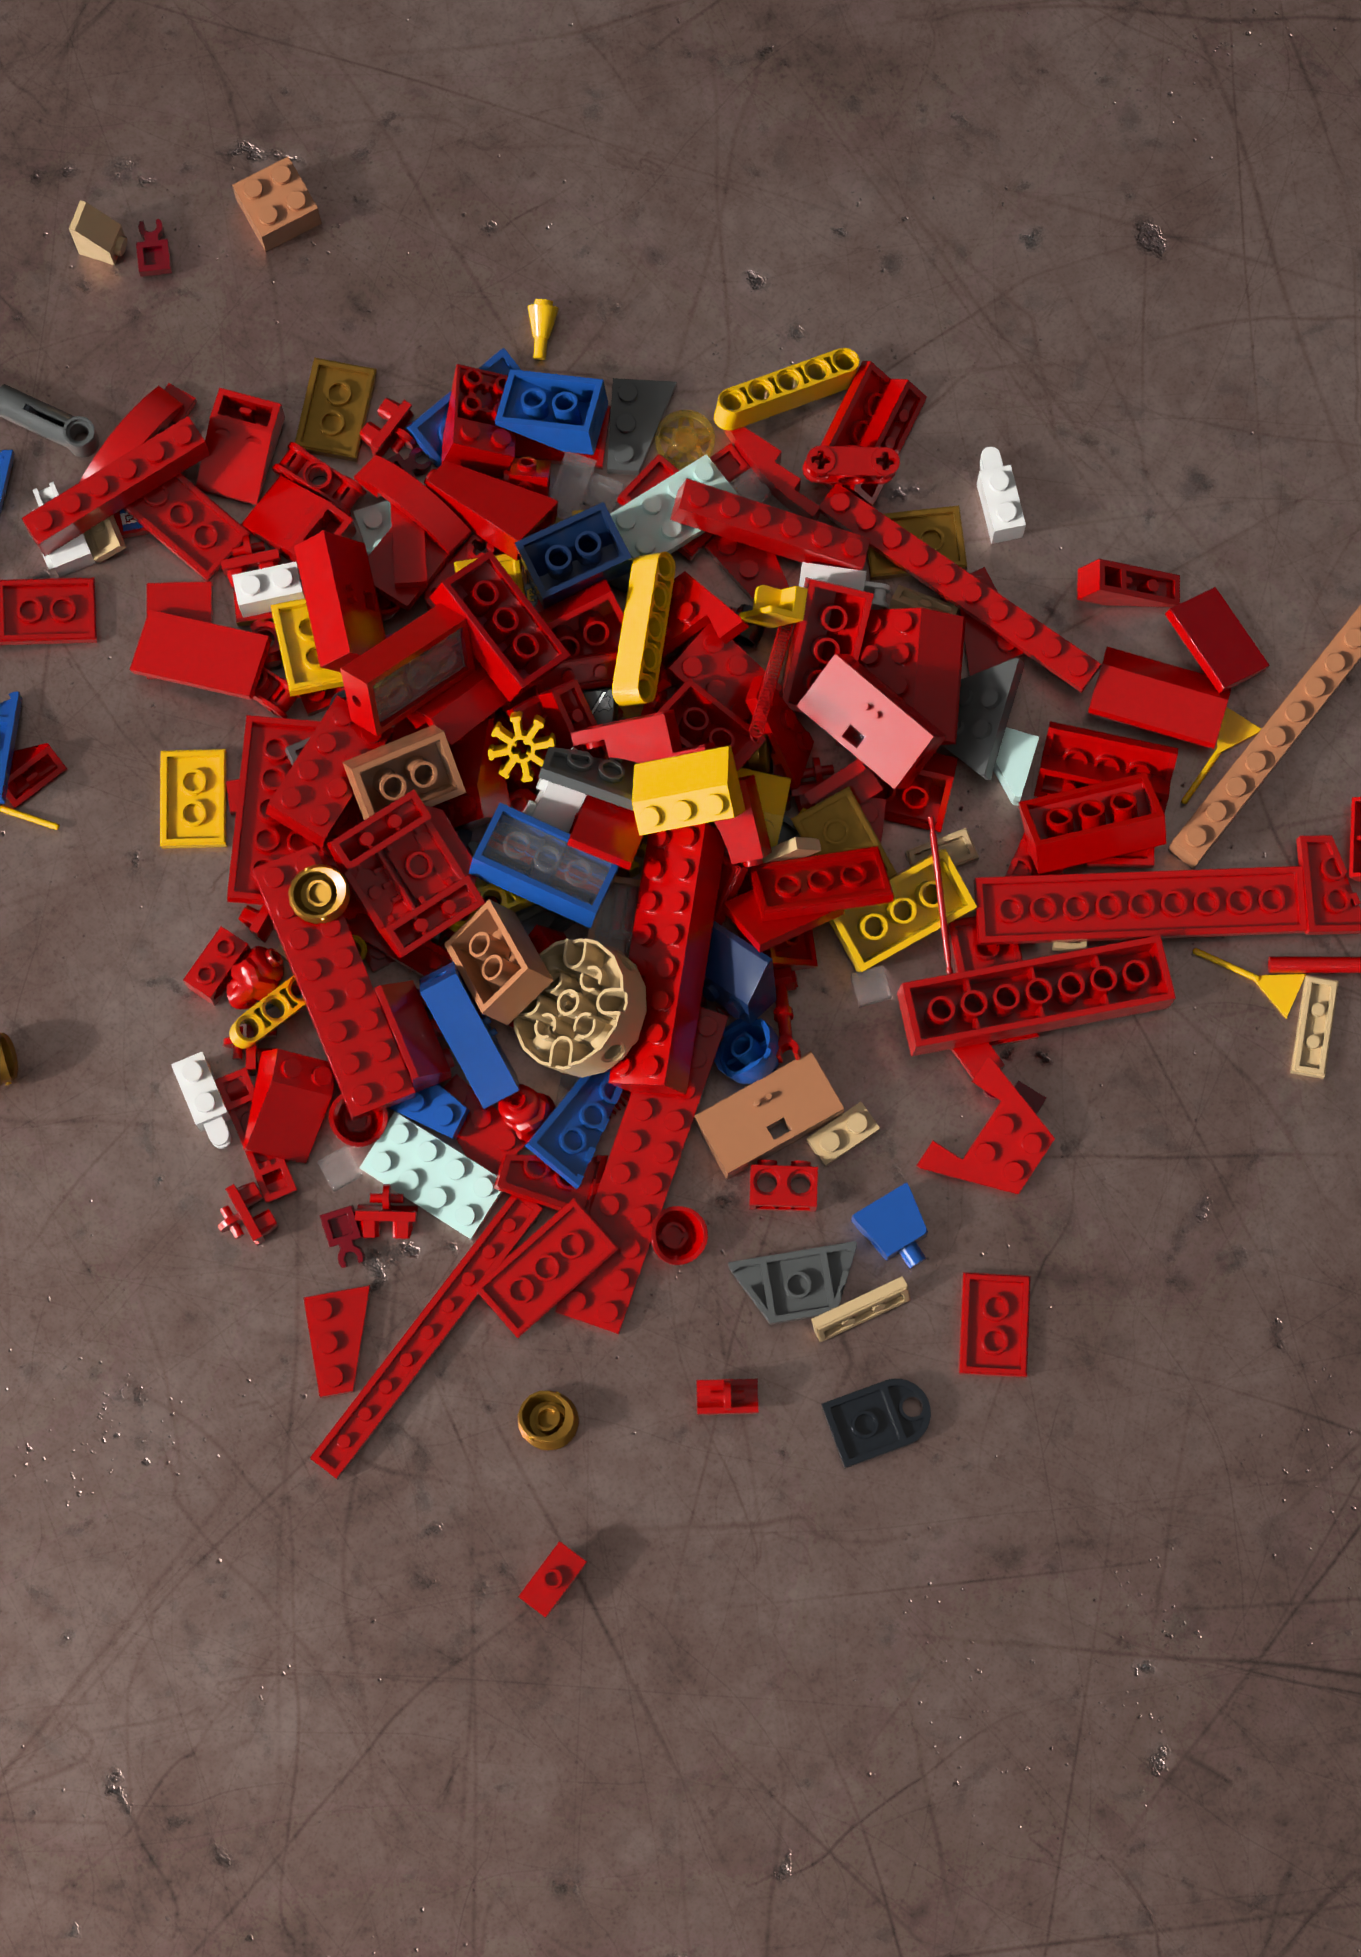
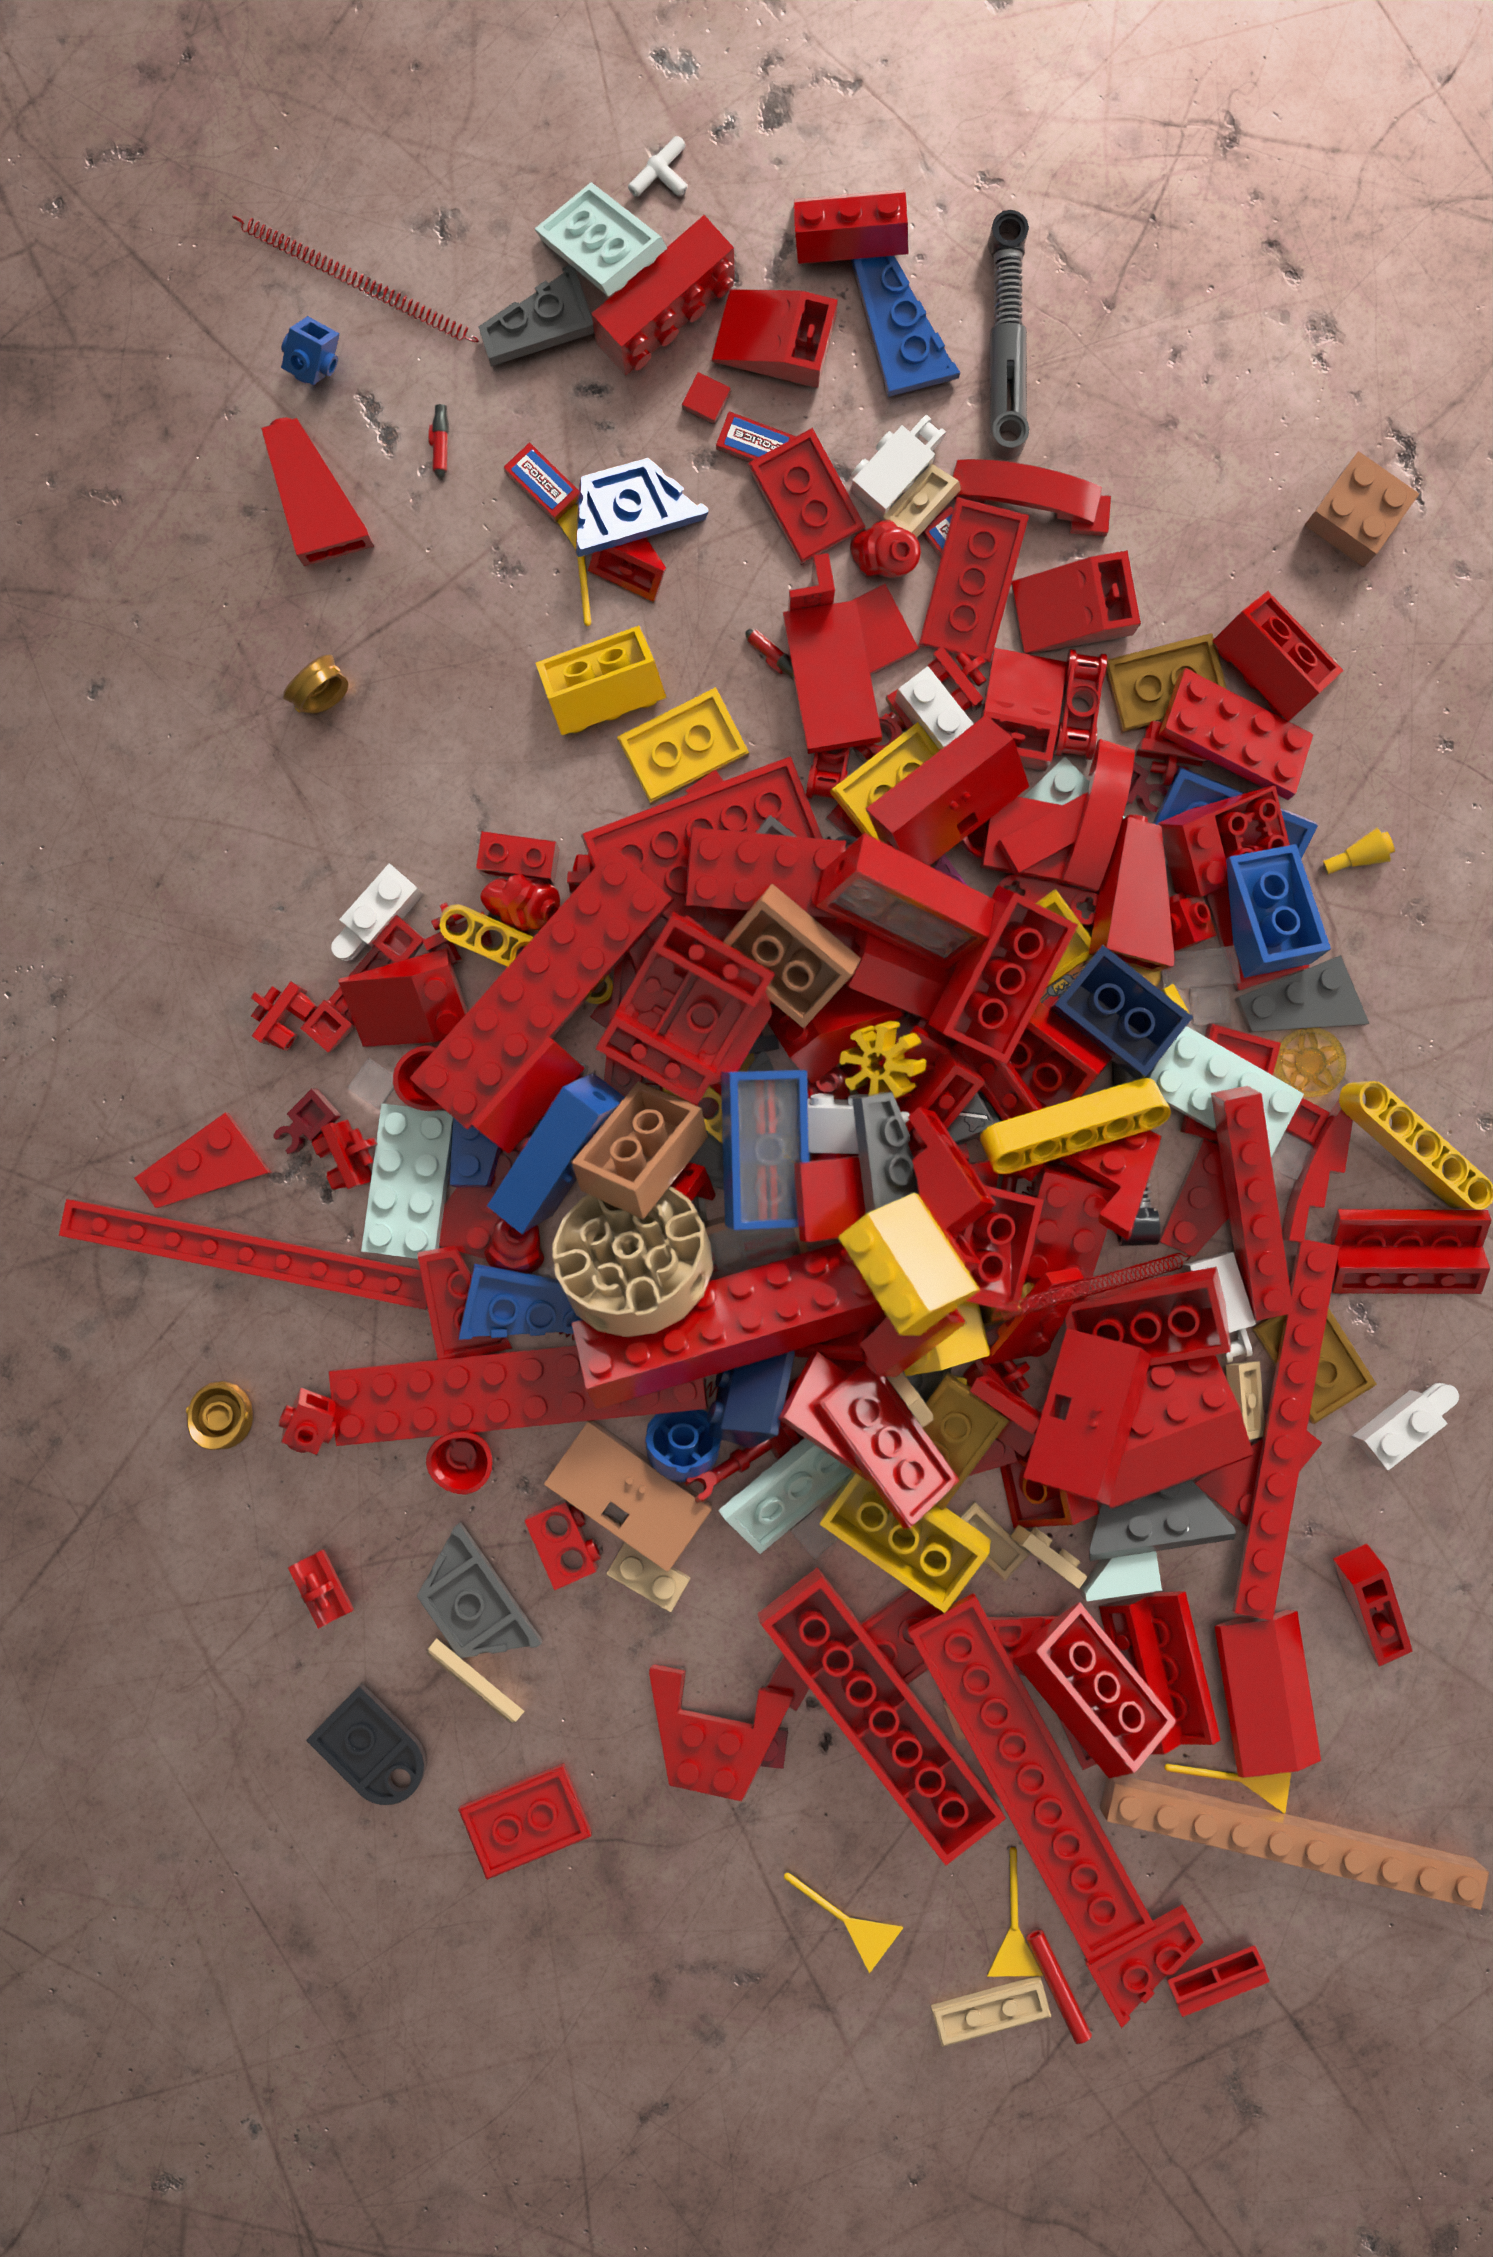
camera: 65 degrees right, 10 degrees up
red brick [21,416,210,556] -> none
tan slope [69,200,127,266] -> none
dark red plate [136,219,172,277] -> none
pearl gold piece [288,864,350,924] -> none
red tile [473,1198,620,1339] -> none
red brick [518,1541,587,1618] -> none
yellow panel [739,585,808,629] -> none
red piece [802,445,900,485] -> none
blue torso [851,1182,928,1269] -> none
red piece [928,816,953,974] -> none
red tile [1165,587,1270,694] -> none
none -> red brick [278,1388,336,1455]
none -> yellow slope [536,625,667,736]
none -> light aqua plate [719,1438,853,1554]
none -> red piece [745,629,794,678]
none -> yellow piece [784,1873,903,1974]
none -> red panel [788,553,835,611]
none -> red head [850,520,921,578]
none -> tan plate [1010,1525,1088,1589]
none -> red plate [1159,668,1314,800]
none -> red slope [1212,591,1344,722]

